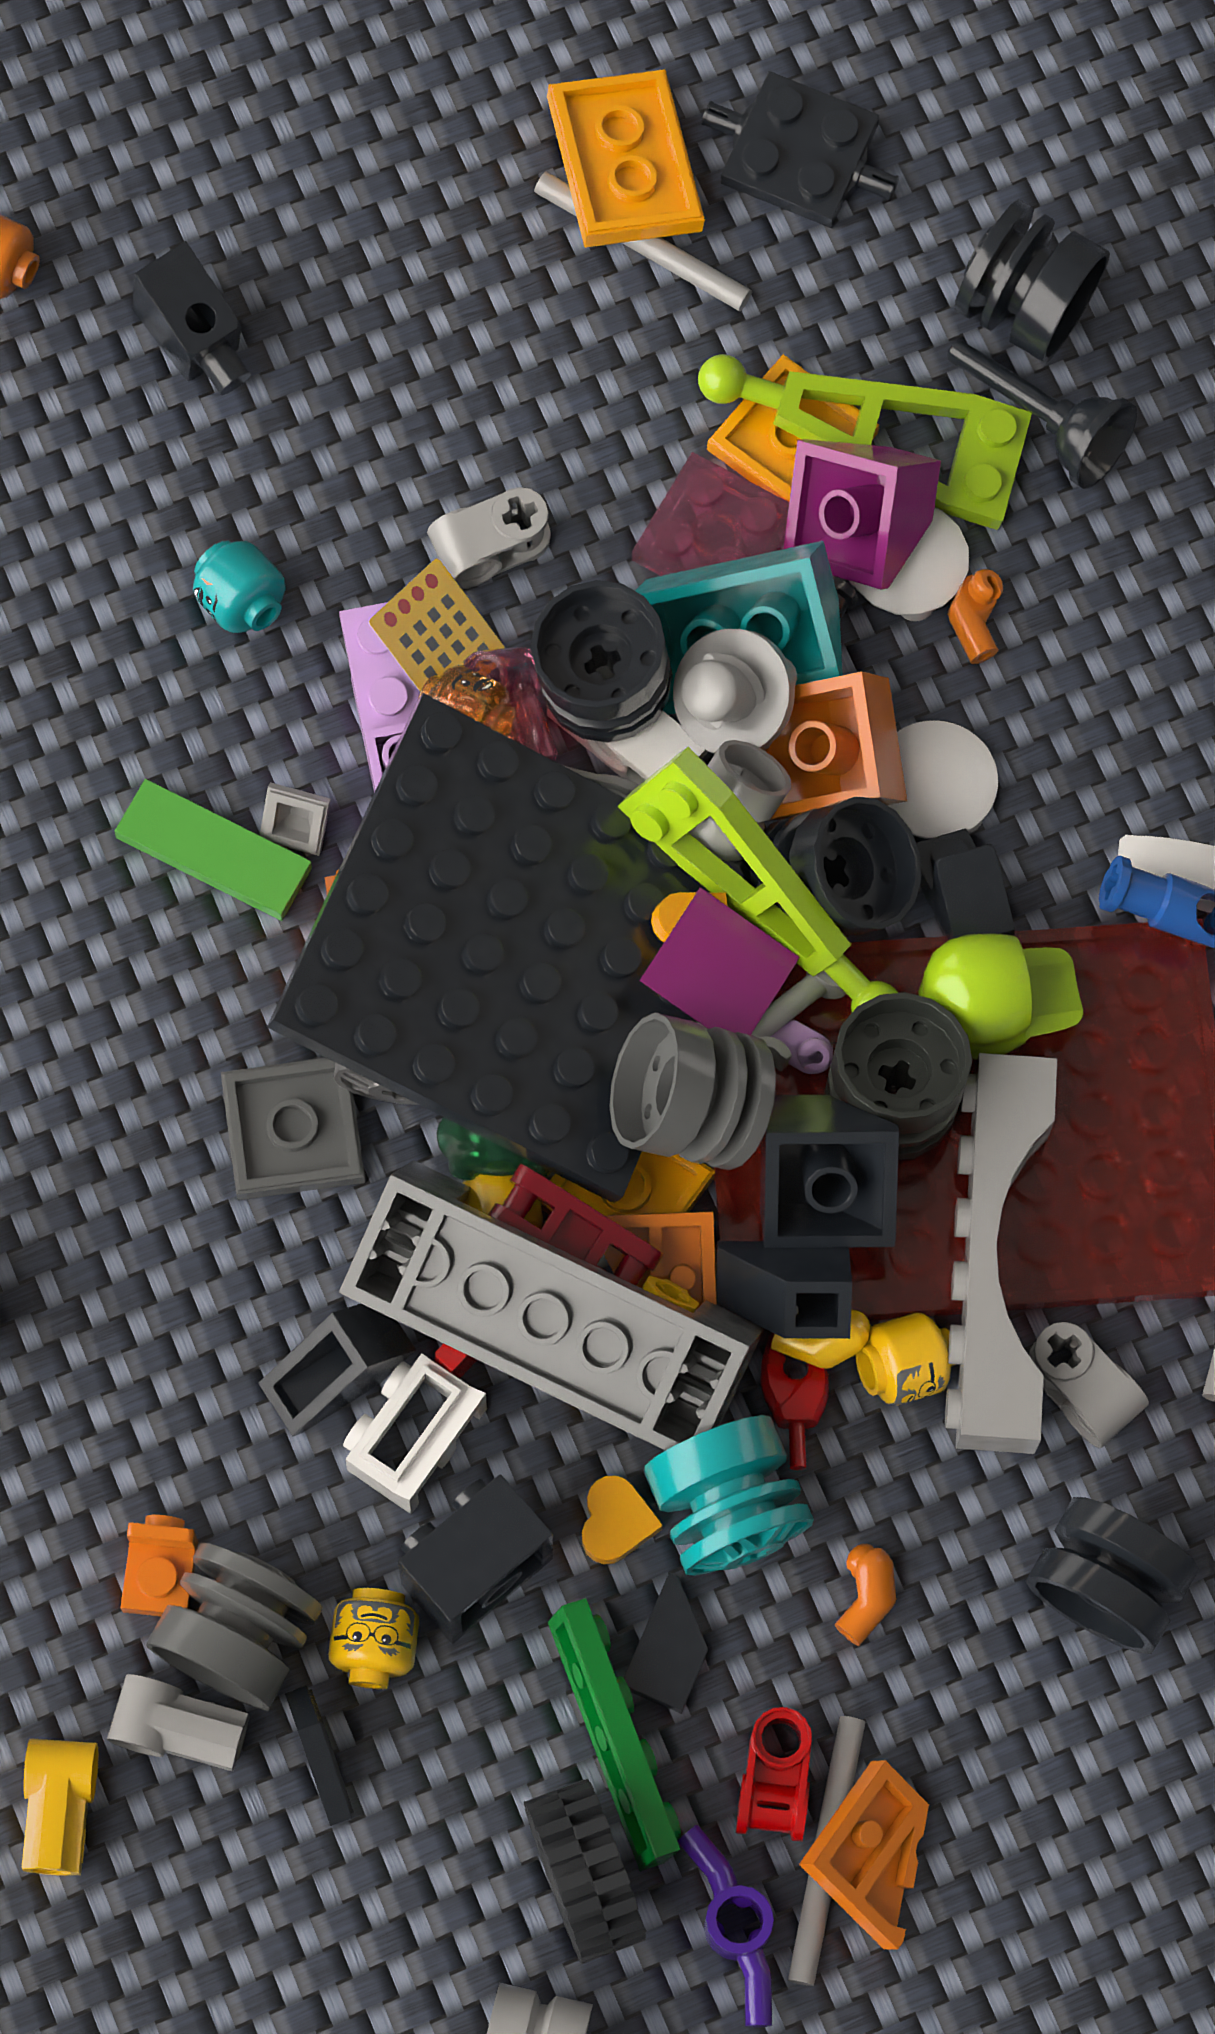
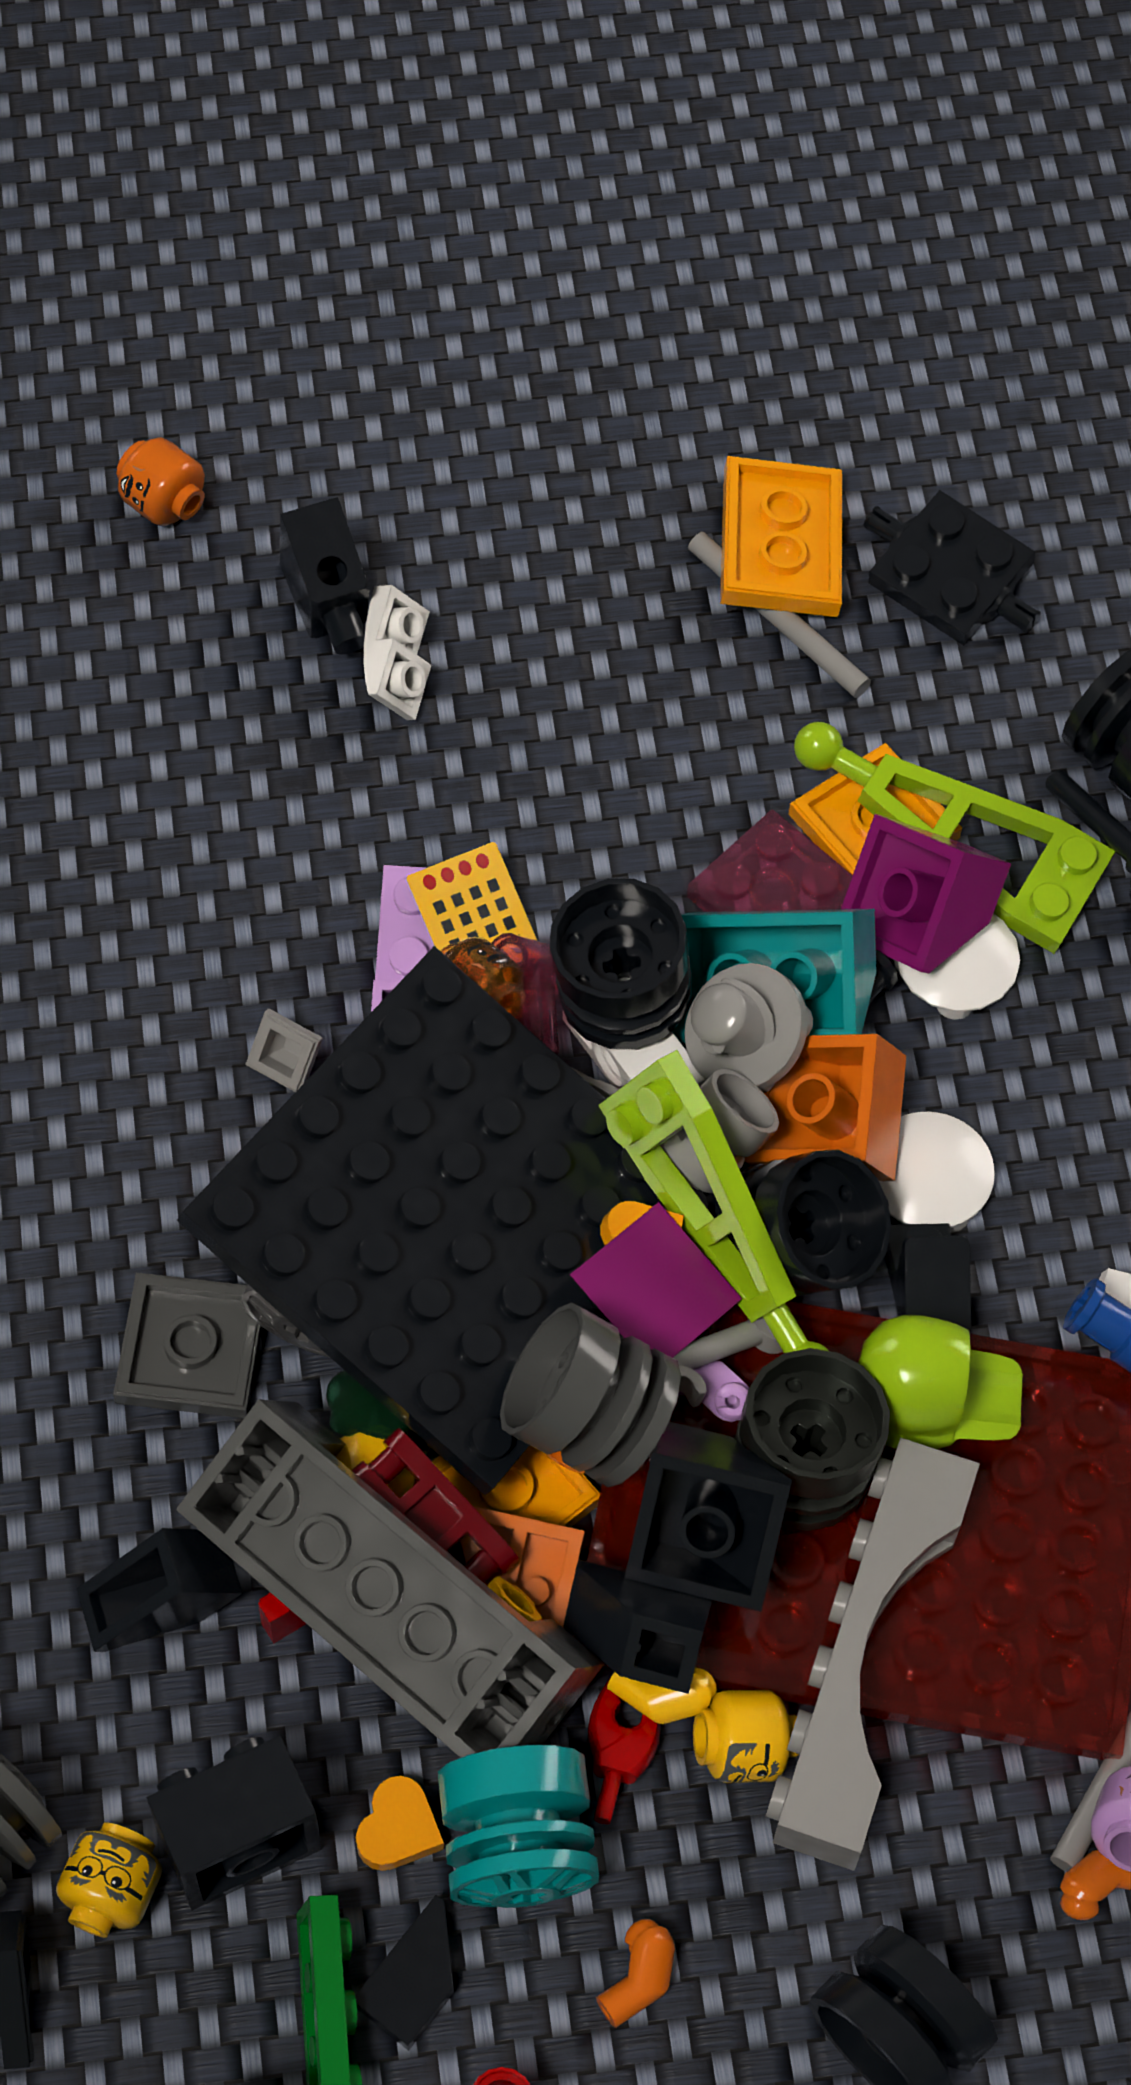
camera: 15 degrees right, 10 degrees down
bright green tile [115,779,312,921] -> none
teal head [193,541,286,633] -> none
white window [343,1353,487,1515] -> none
light grey piece [427,487,551,589] -> none
orange arm [948,569,1003,664] -> none
light grey piece [1028,1322,1149,1448] -> none
none -> white slope [363,585,431,720]

